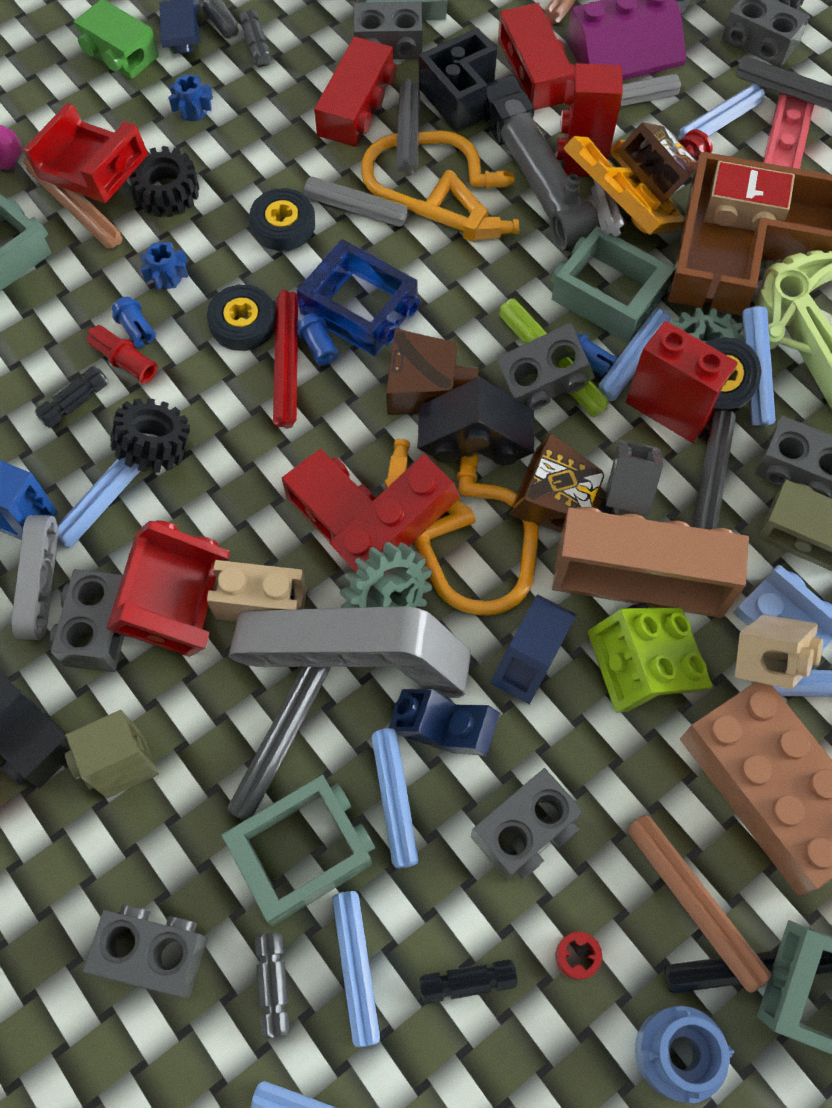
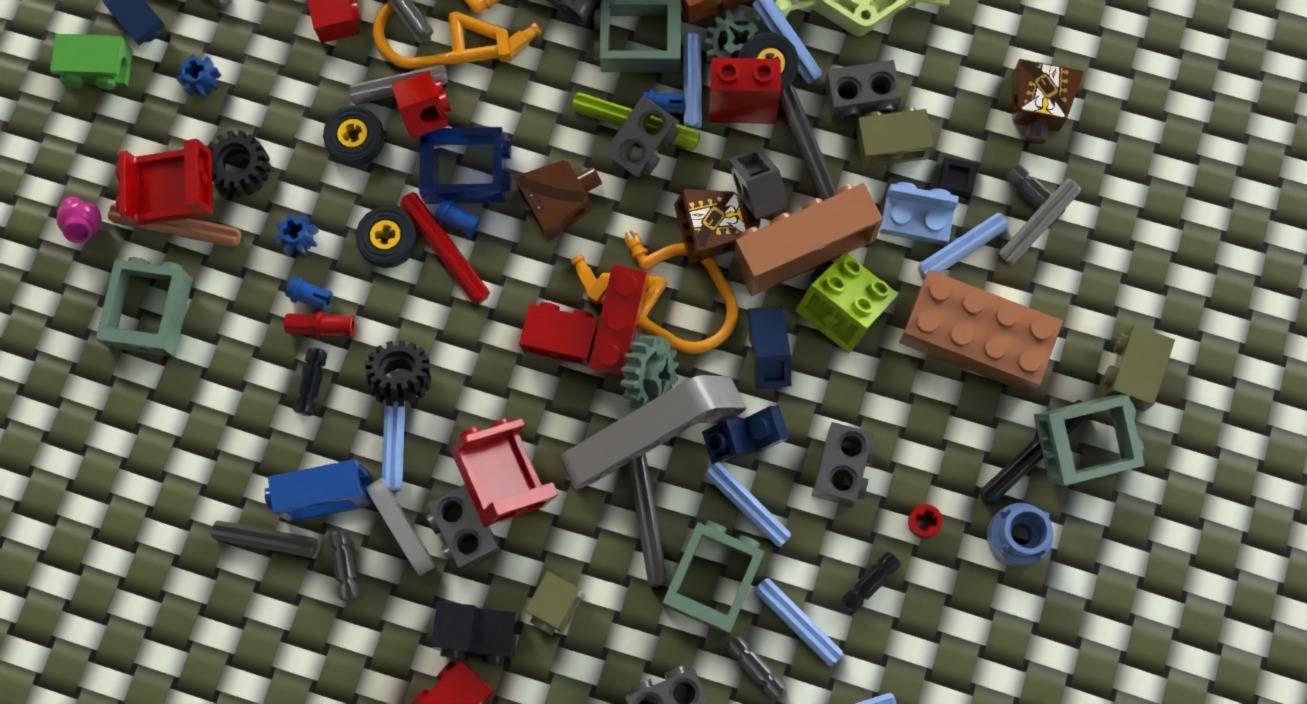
camera: 30 degrees left, 10 degrees up
tan brick [207,560,307,622] -> none
black brick [417,377,534,466] -> none
nougat axle [628,815,771,993] -> none
tan brick [735,614,823,689] -> none
none -> red brick [392,71,452,139]

